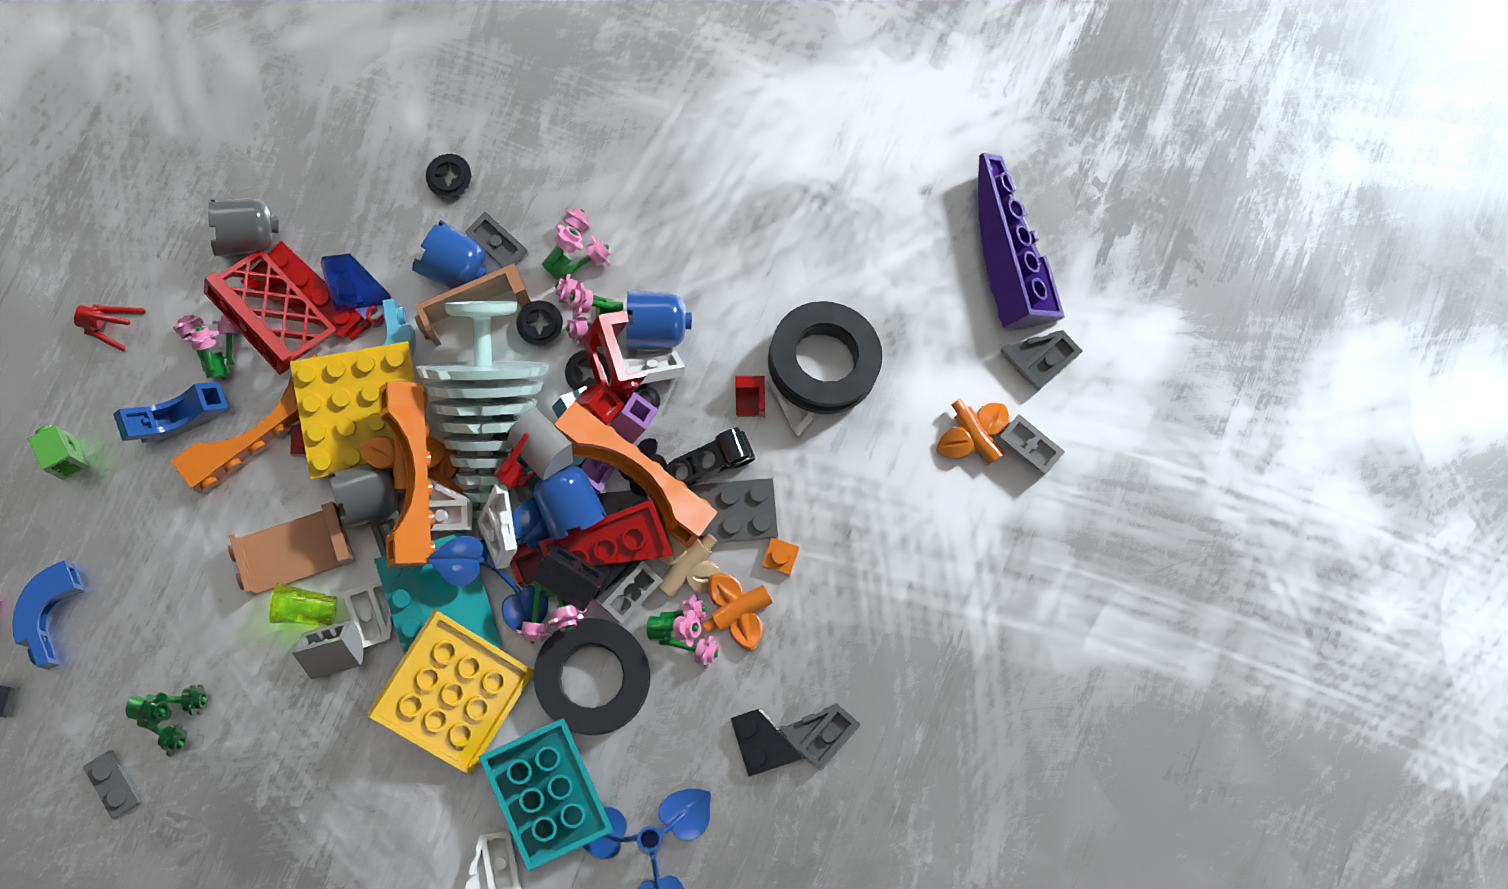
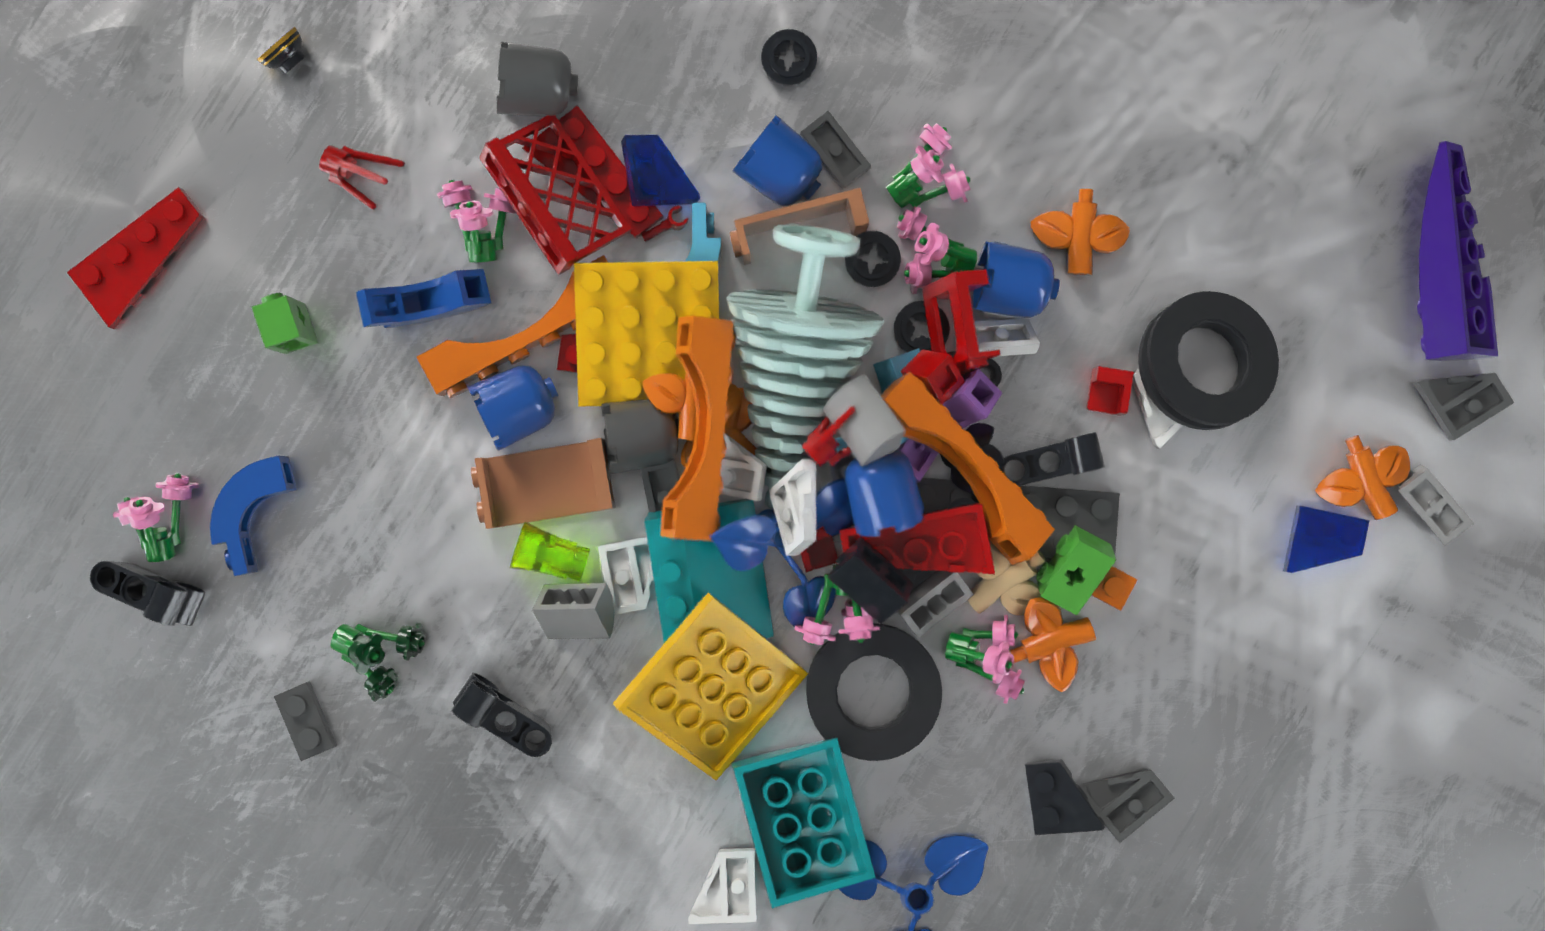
camera: 10 degrees right, 10 degrees up
none -> black piece [257,26,306,74]
none -> black piece [452,672,552,757]
none -> blue cylinder [468,365,559,451]
none -> orange plant [1031,189,1130,275]
none -> bright green brick [1036,525,1116,615]
none -> clear blue wing [1283,506,1370,573]

